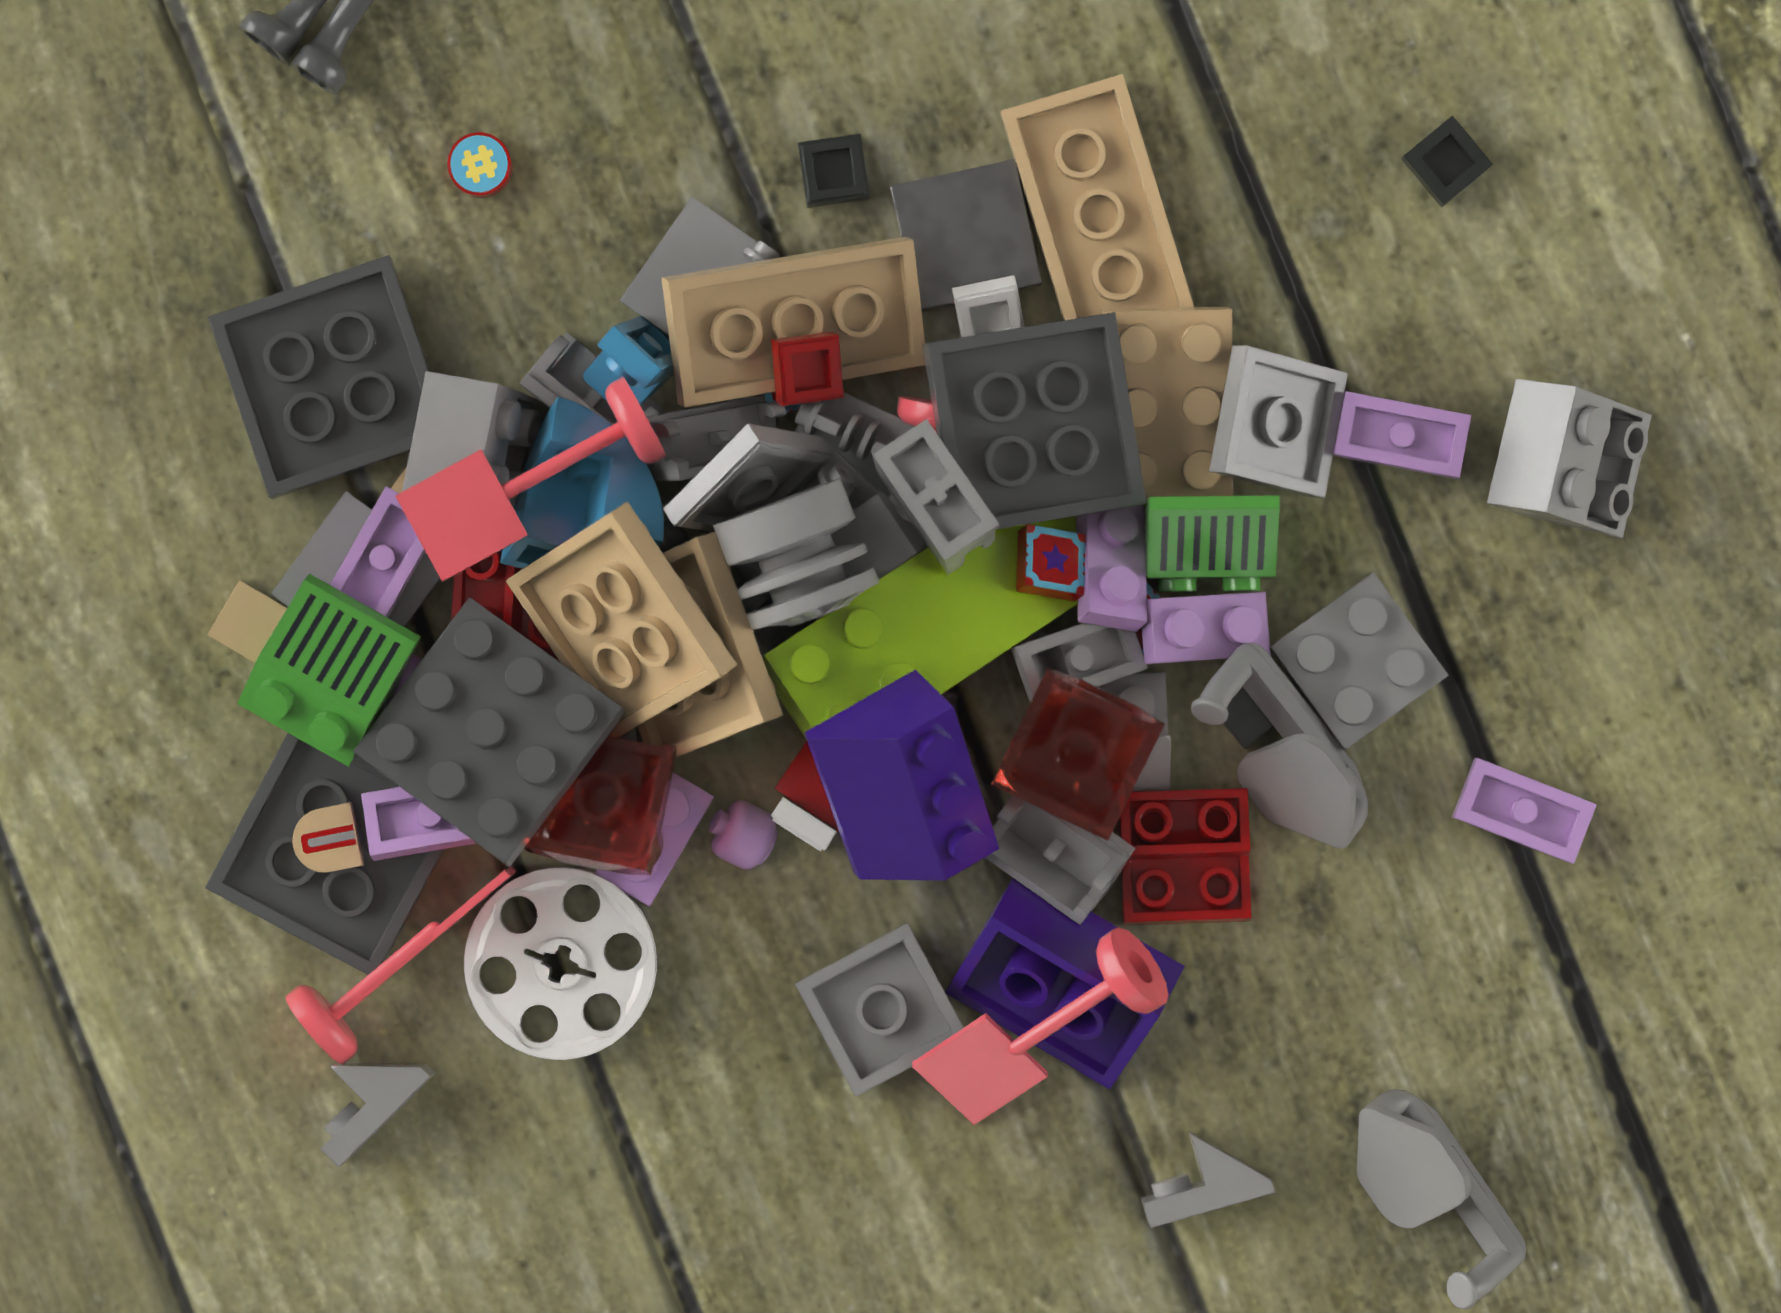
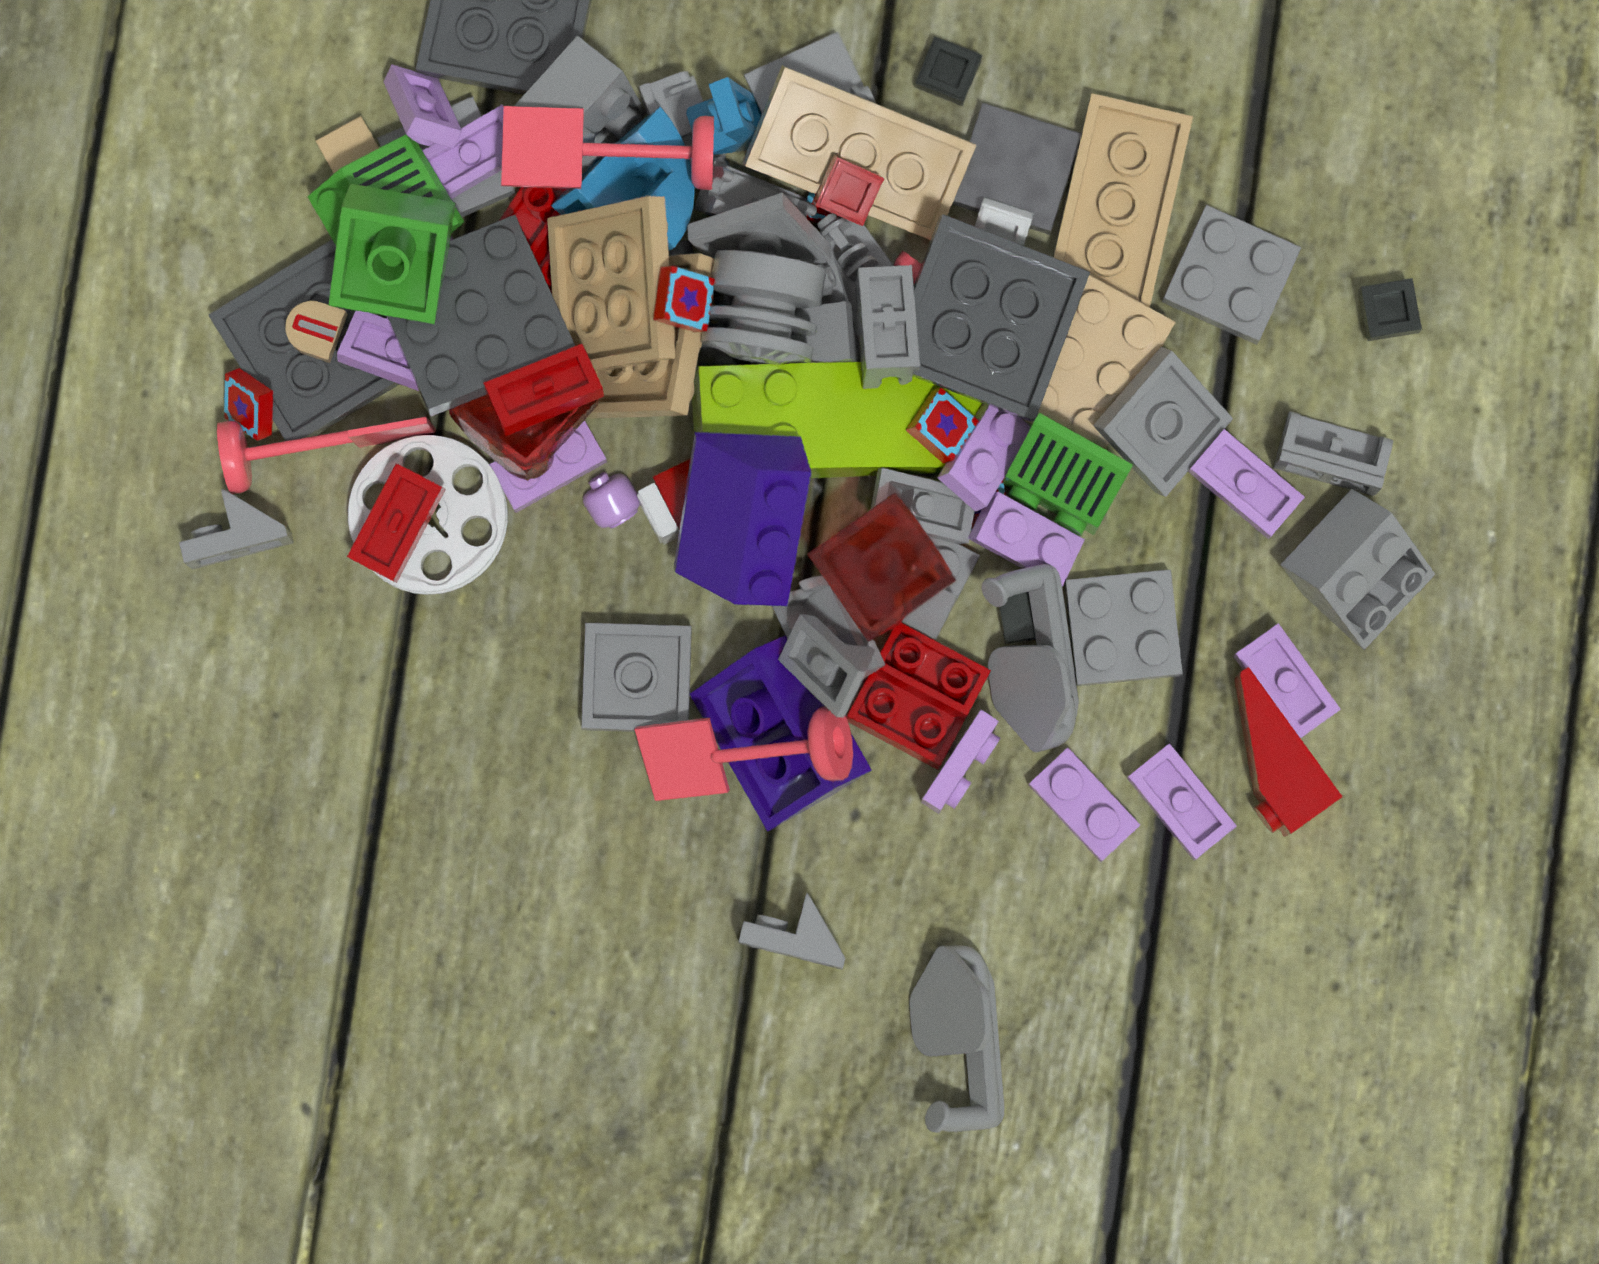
camera: 25 degrees right, 5 degrees down
none -> red tile [224,368,273,441]
none -> bright green slope [328,184,456,324]
none -> red plate [347,463,446,583]
none -> lavender plate [384,65,462,149]
none -> red plate [483,344,604,436]
none -> red tile [653,266,715,333]
none -> light grey slope [778,614,876,718]
none -> lavender plate [921,710,1001,814]
none -> lavender plate [1028,748,1140,862]
none -> light grey plate [1162,205,1302,345]
none -> lavender plate [1233,623,1341,738]
none -> red slope [1234,666,1343,837]
none -> light grey hinge [1273,411,1393,496]

